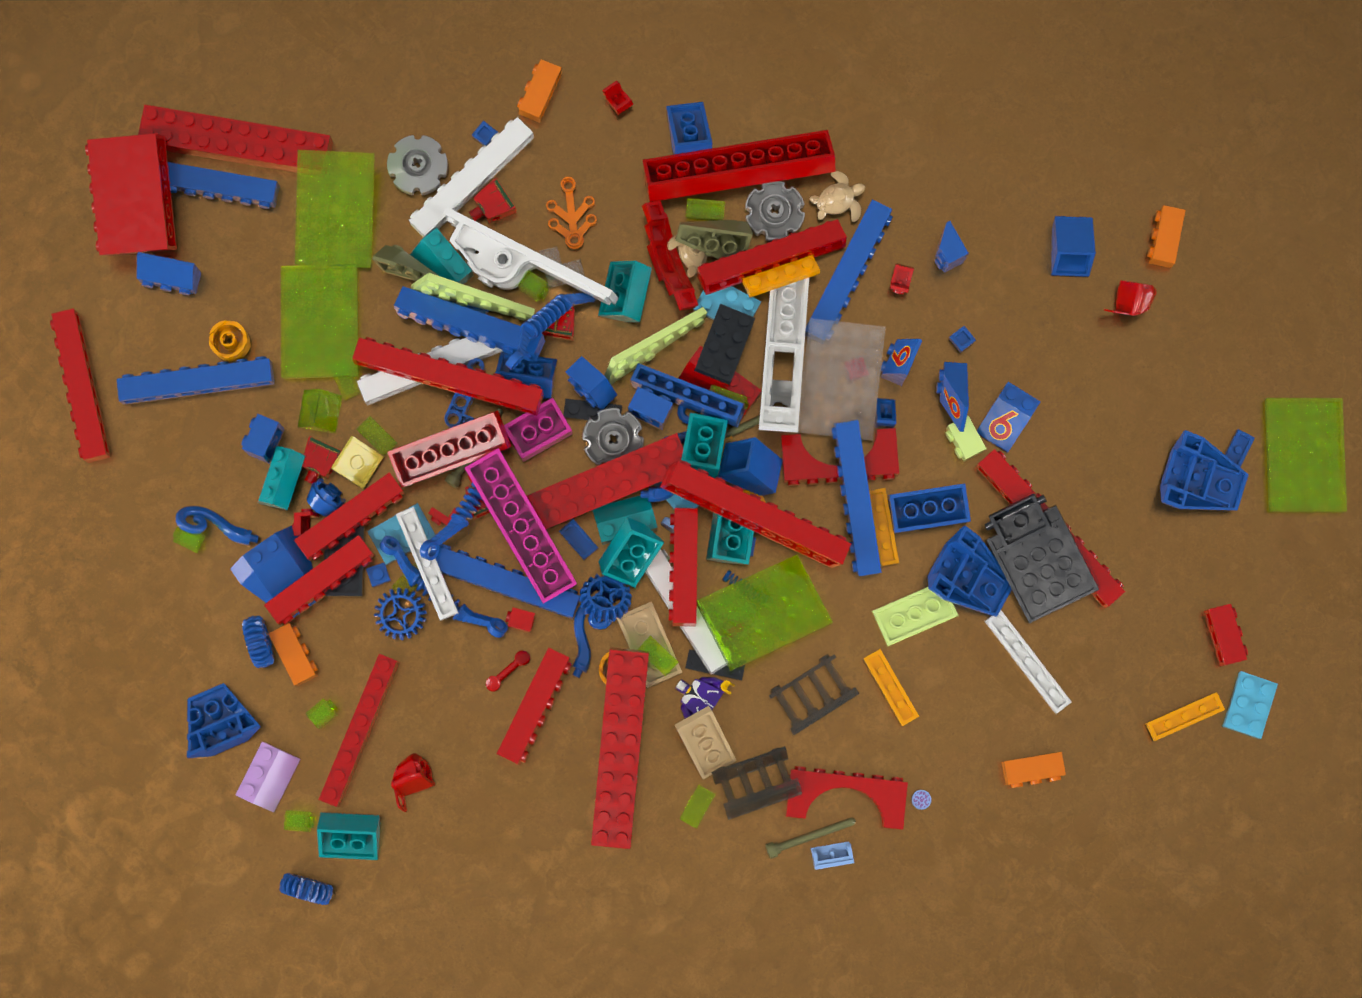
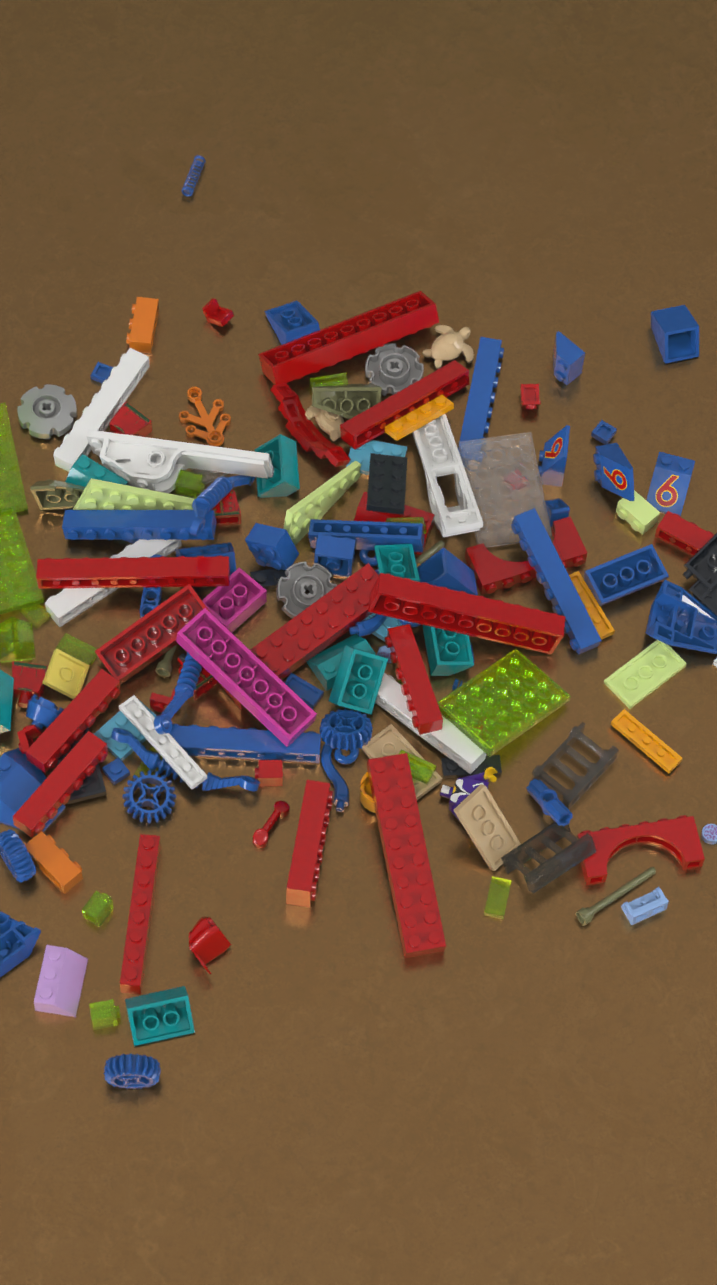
camera: 15 degrees left, 20 degrees down
none -> blue piece [526,778,573,826]

